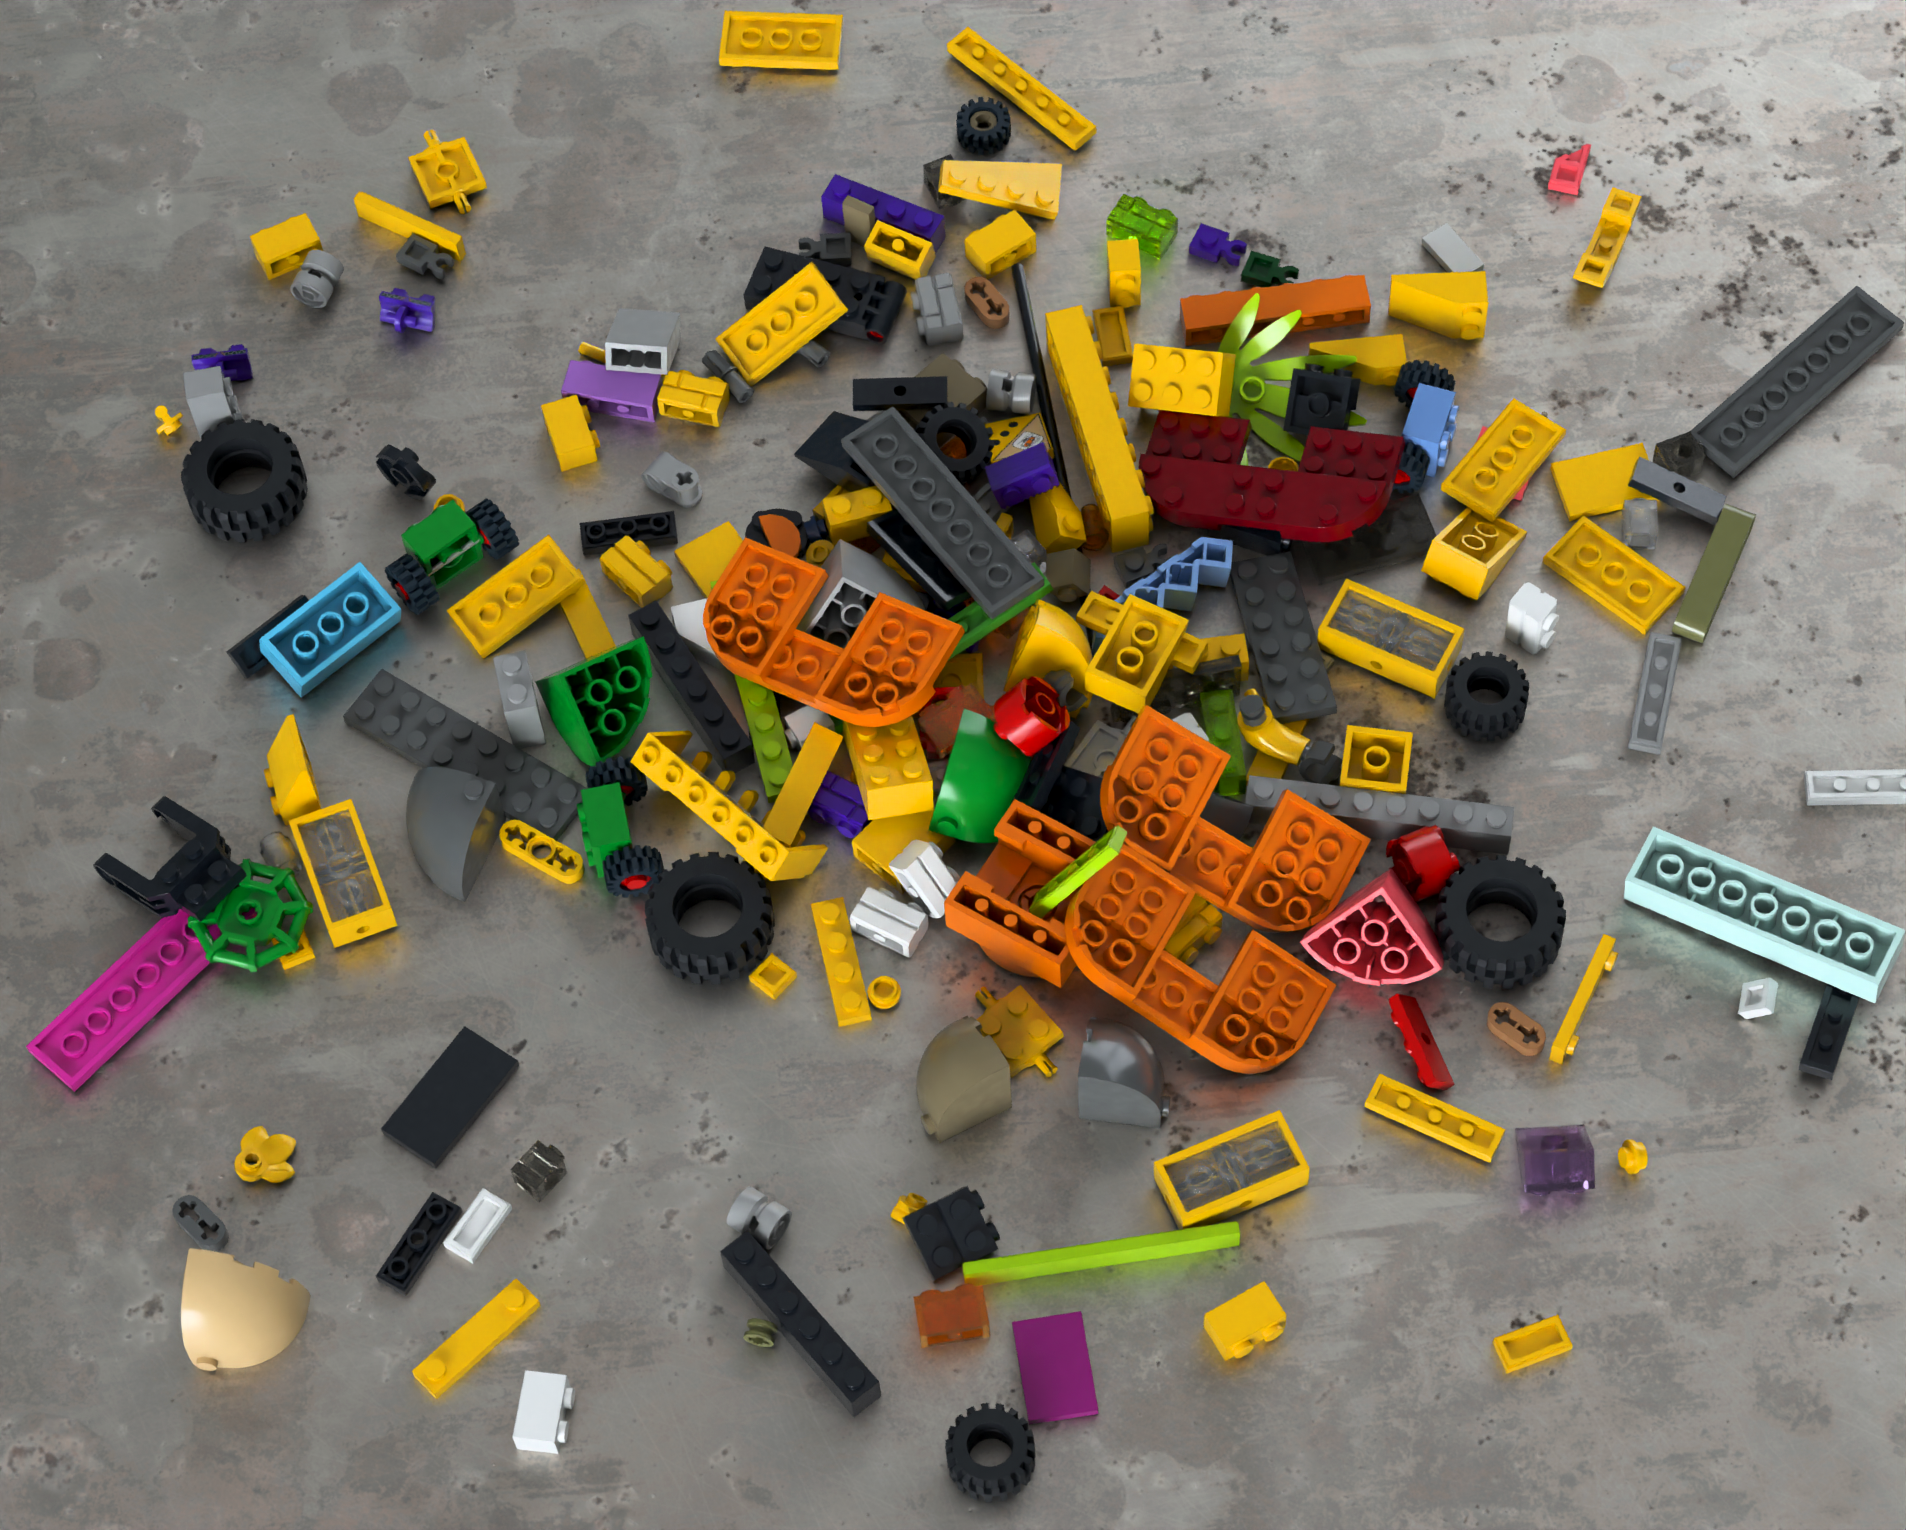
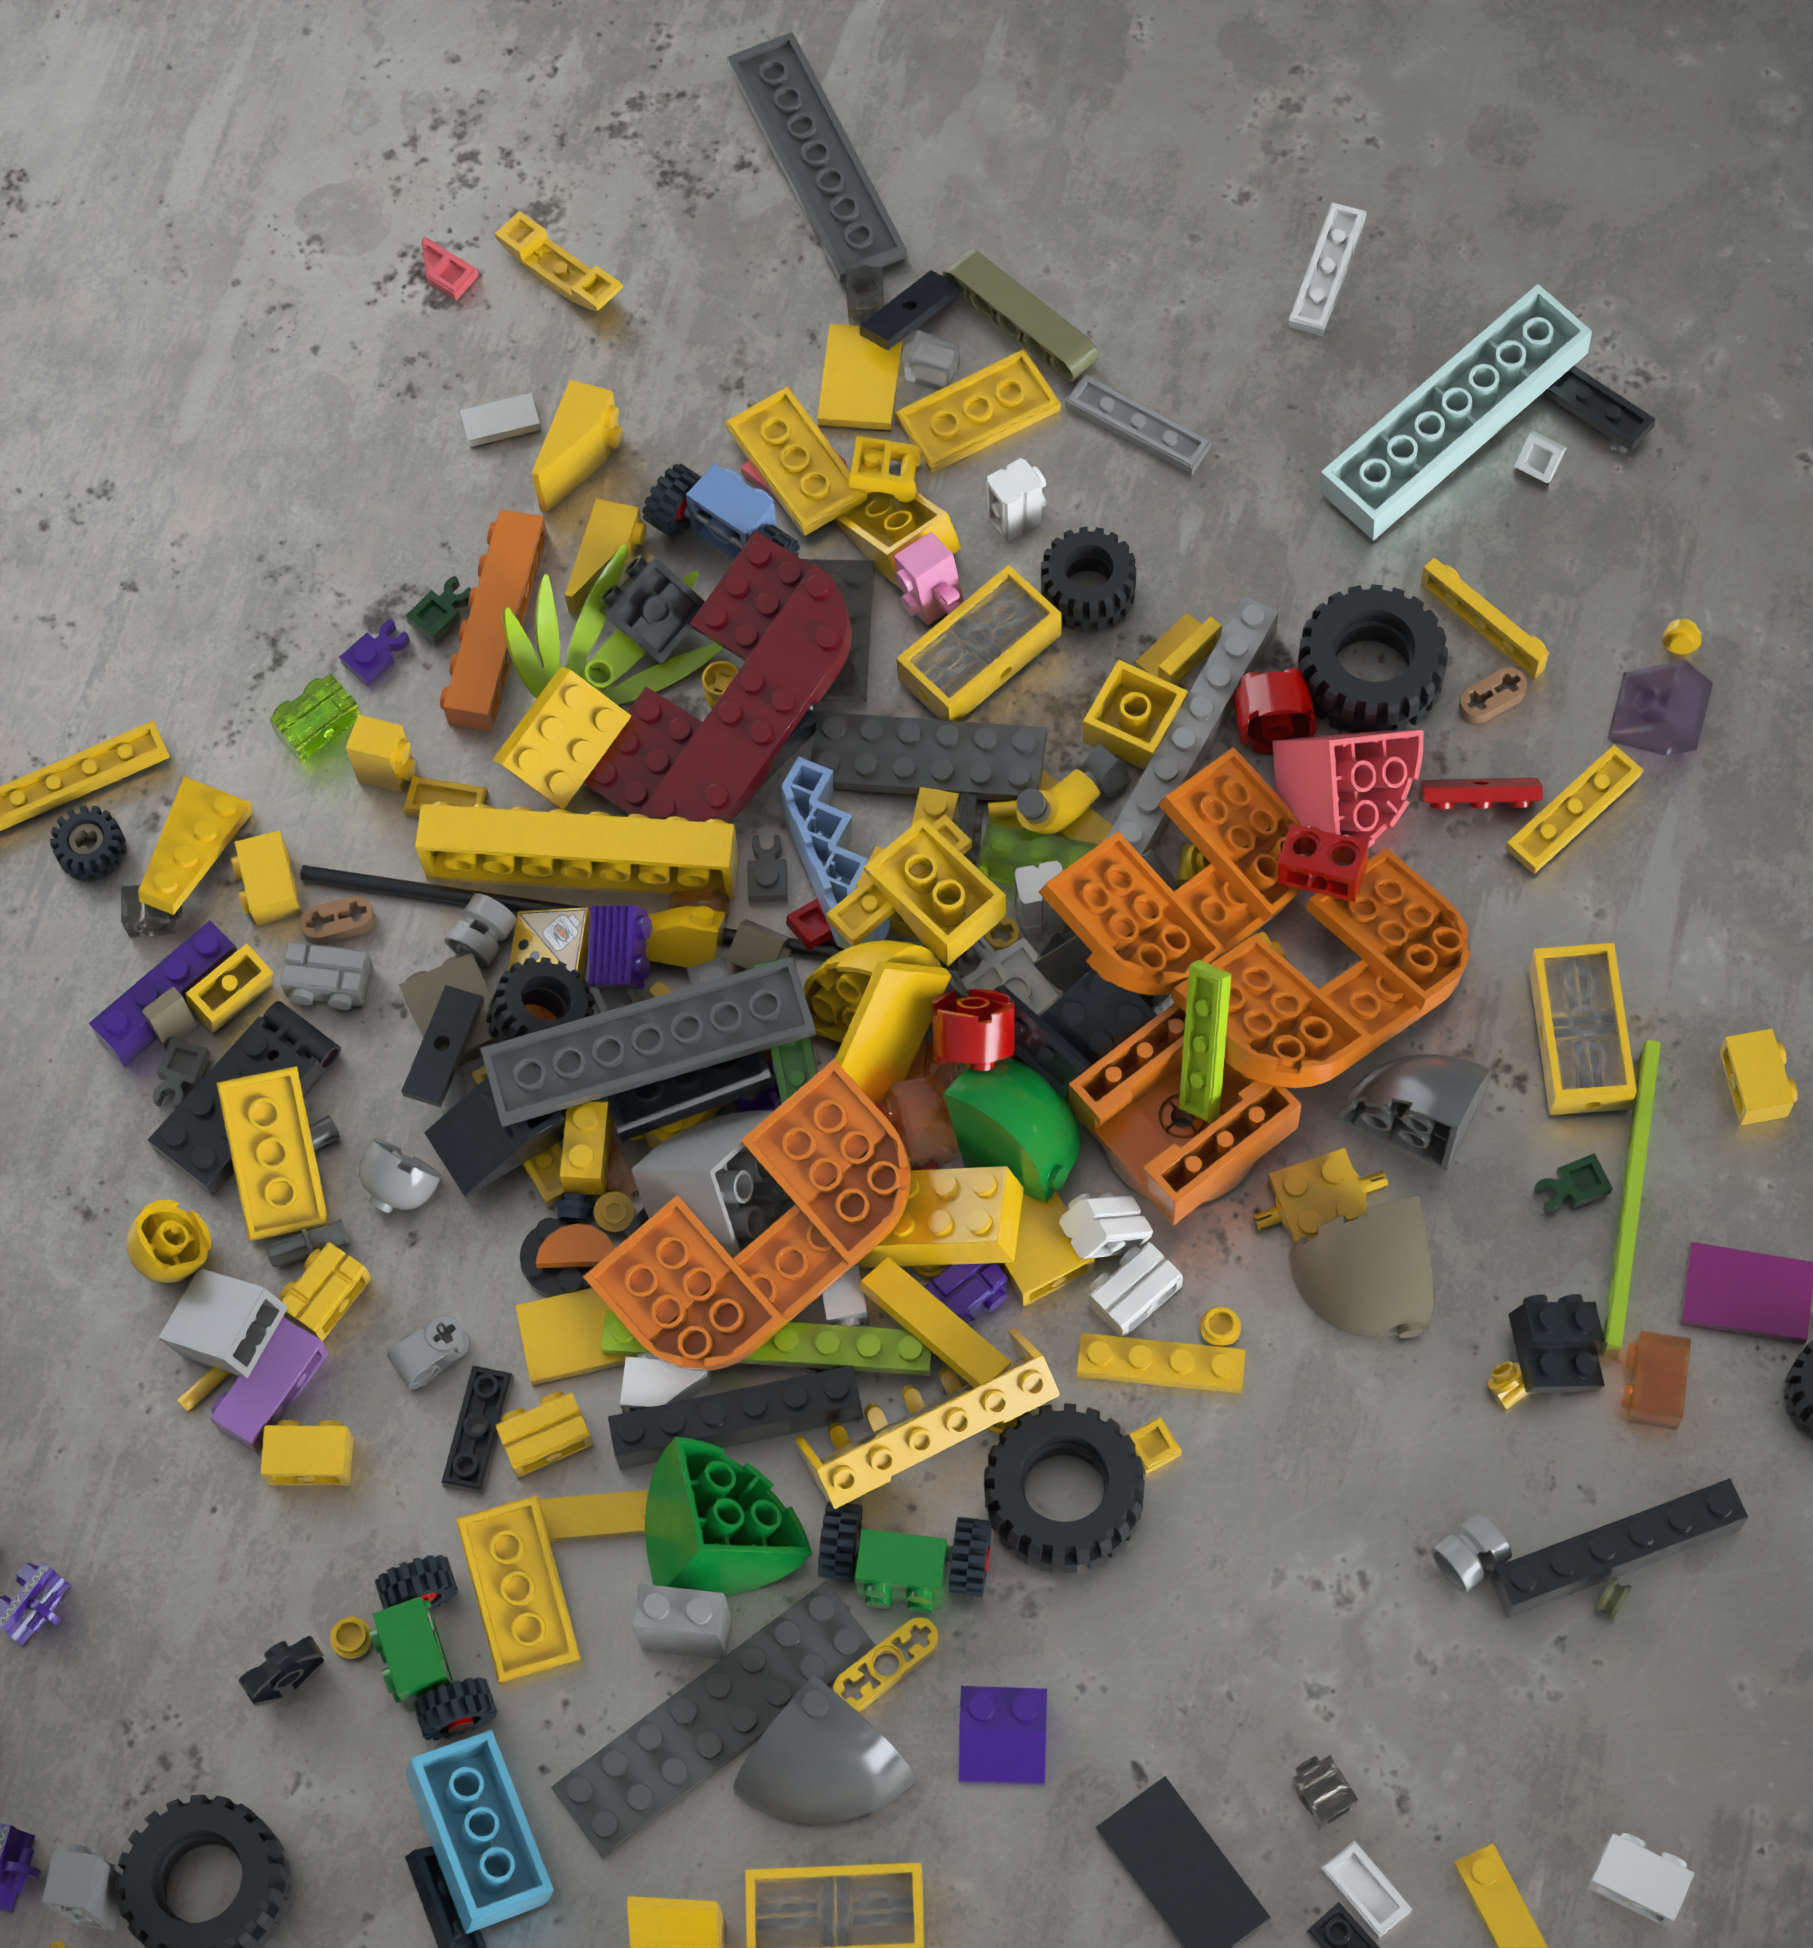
camera: 70 degrees left, 5 degrees up
none -> yellow cylinder [126,1200,212,1283]
none -> light grey cylinder [359,1138,442,1213]
none -> yellow tile [835,961,951,1109]
none -> yellow plate [848,436,921,502]
none -> bright pink brick [894,532,964,625]
none -> dark purple slope [959,1686,1047,1785]
none -> yellow panel [1135,612,1222,686]
none -> red brick [1278,824,1369,902]
none -> dark green plate [1534,1153,1613,1213]

